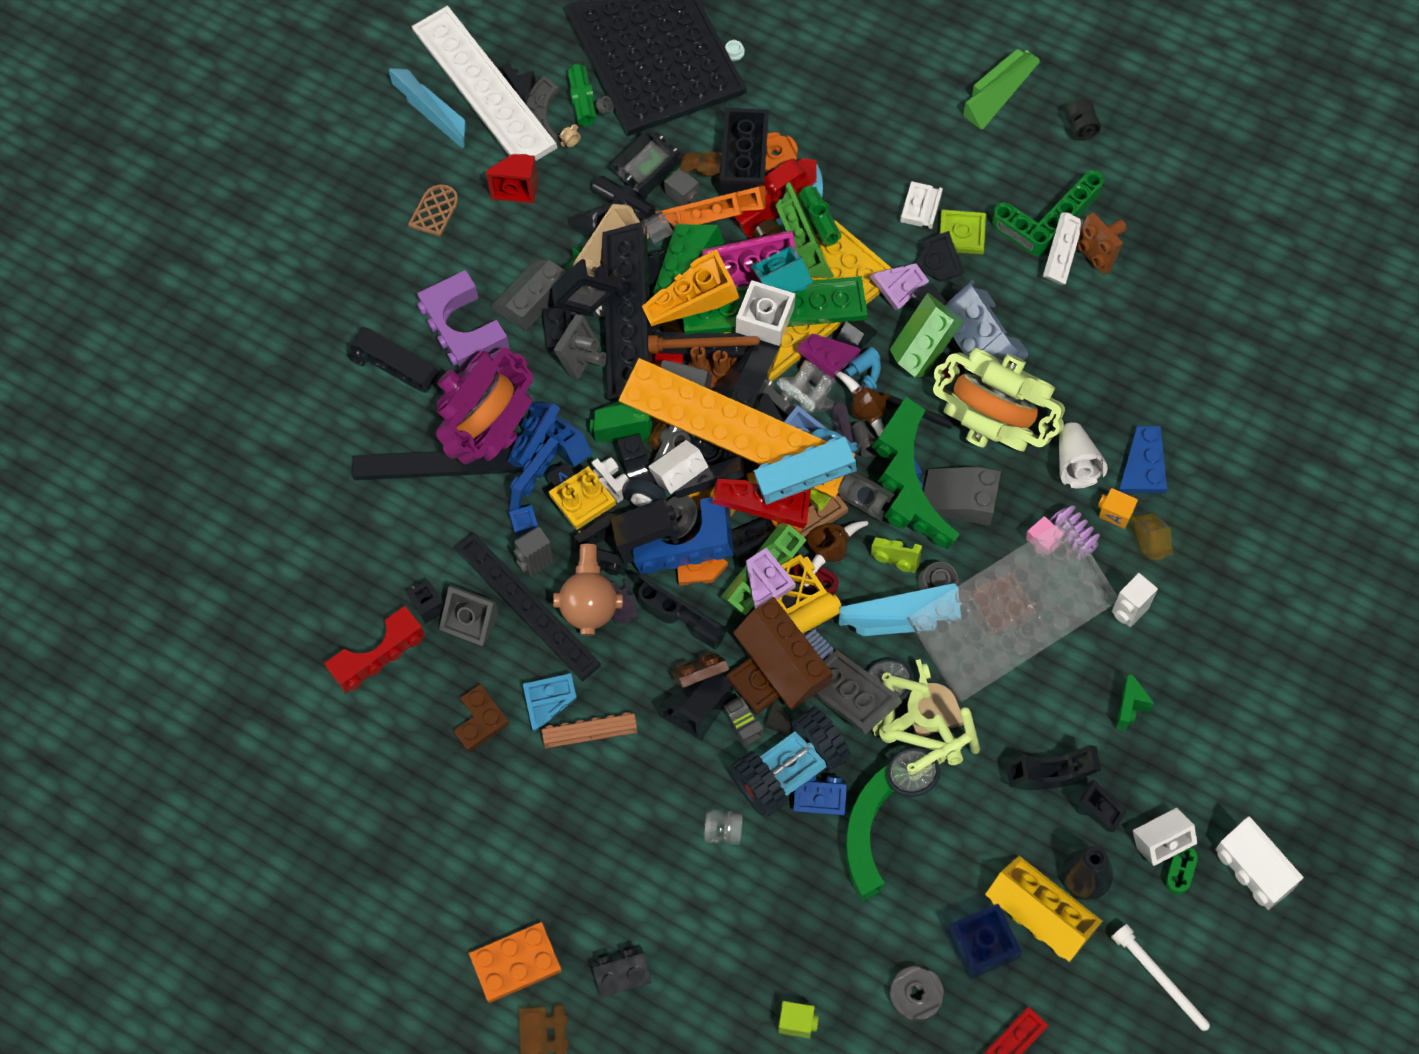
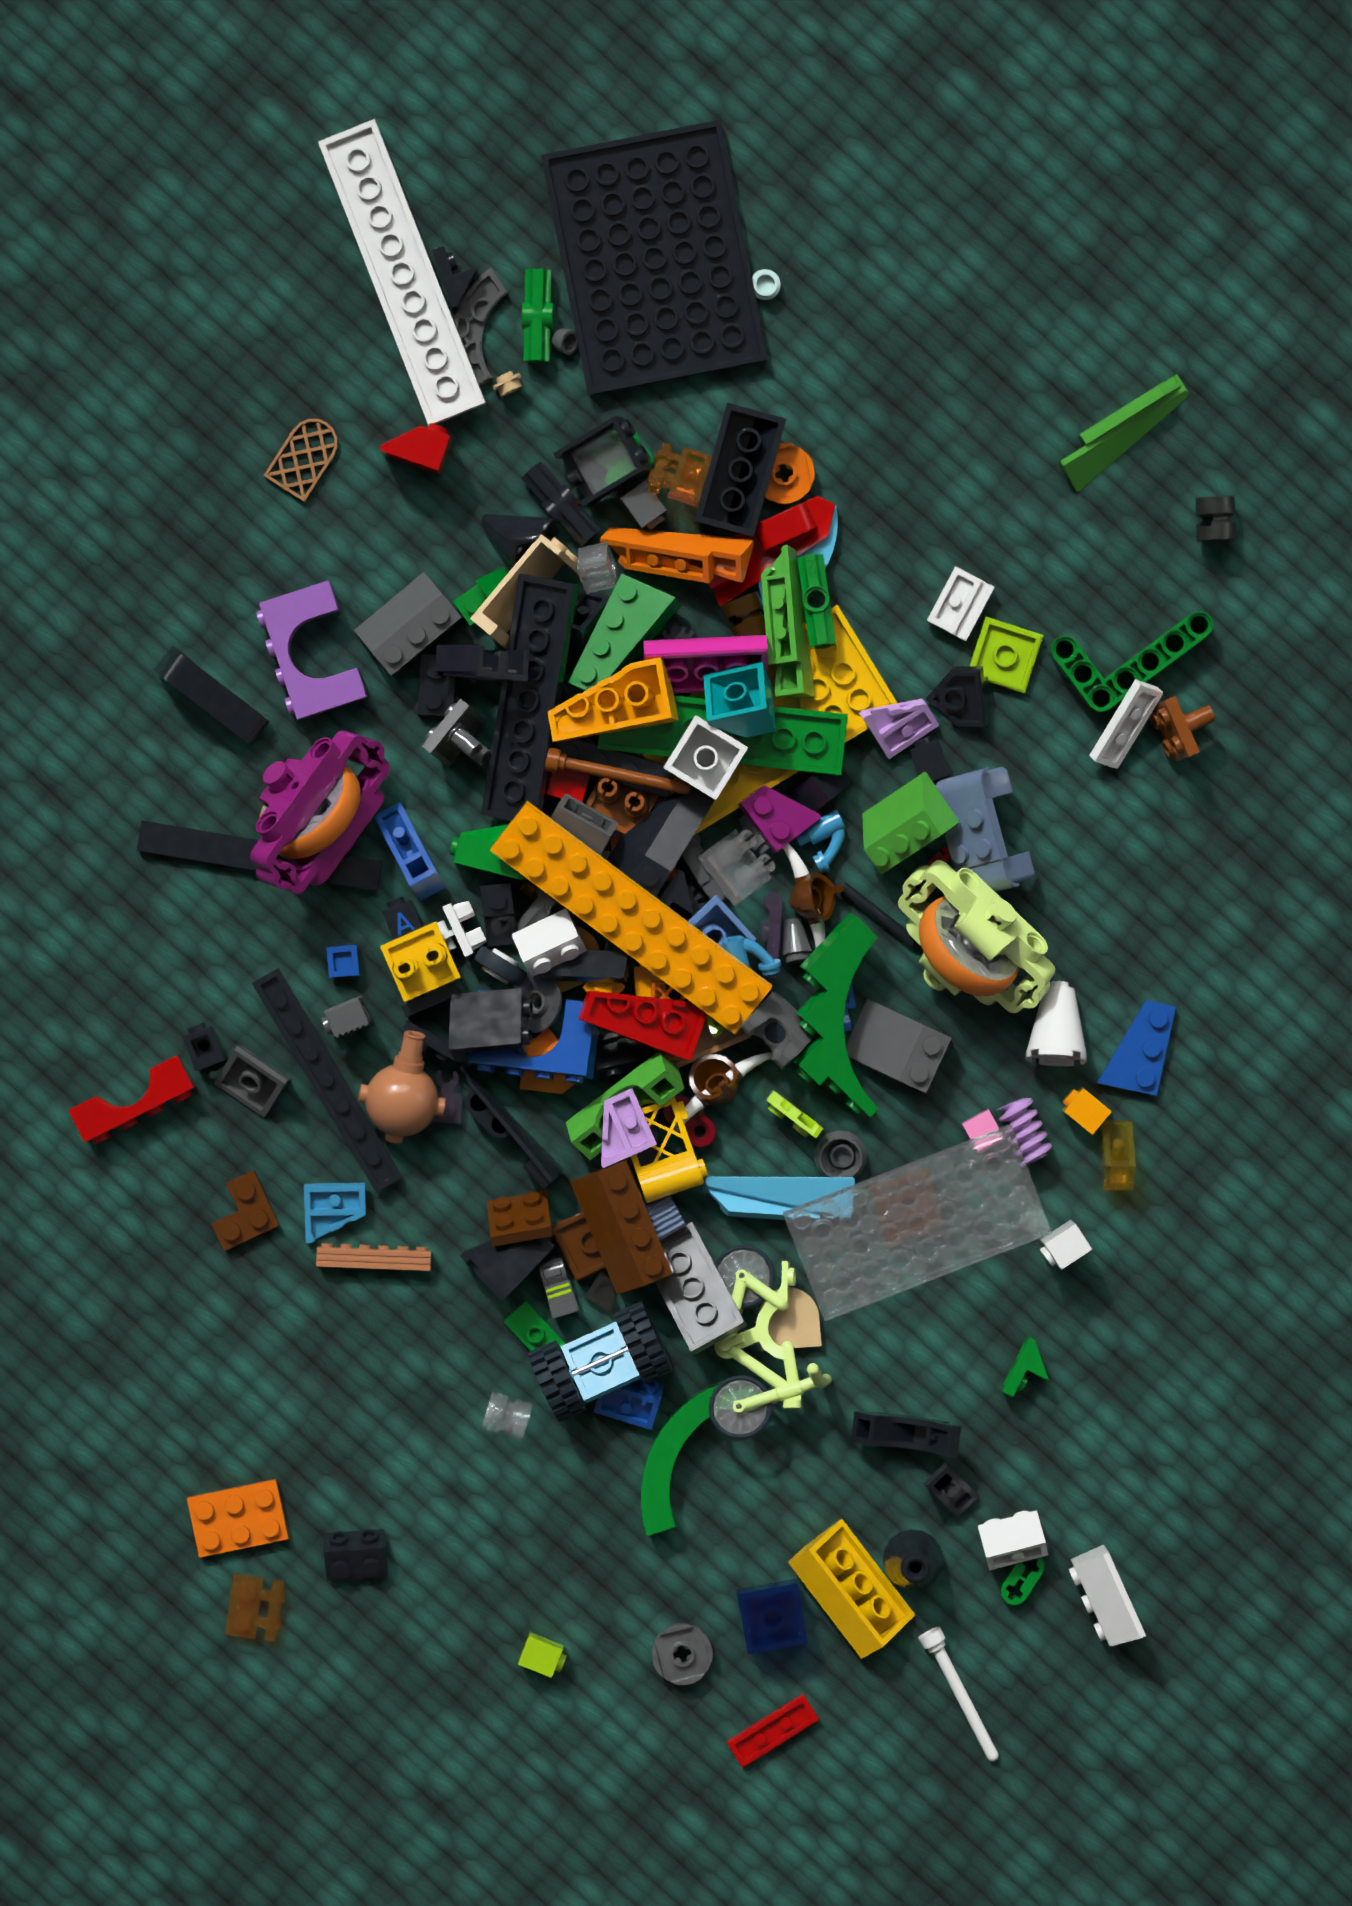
camera: 10 degrees right, 25 degrees up
medium azure wedge [389,68,466,148] -> none
blue wing [507,402,560,468] -> none
blue wing [509,437,559,511] -> none
medium azure brick [754,437,857,505] -> none
none -> green plate [503,1301,566,1351]

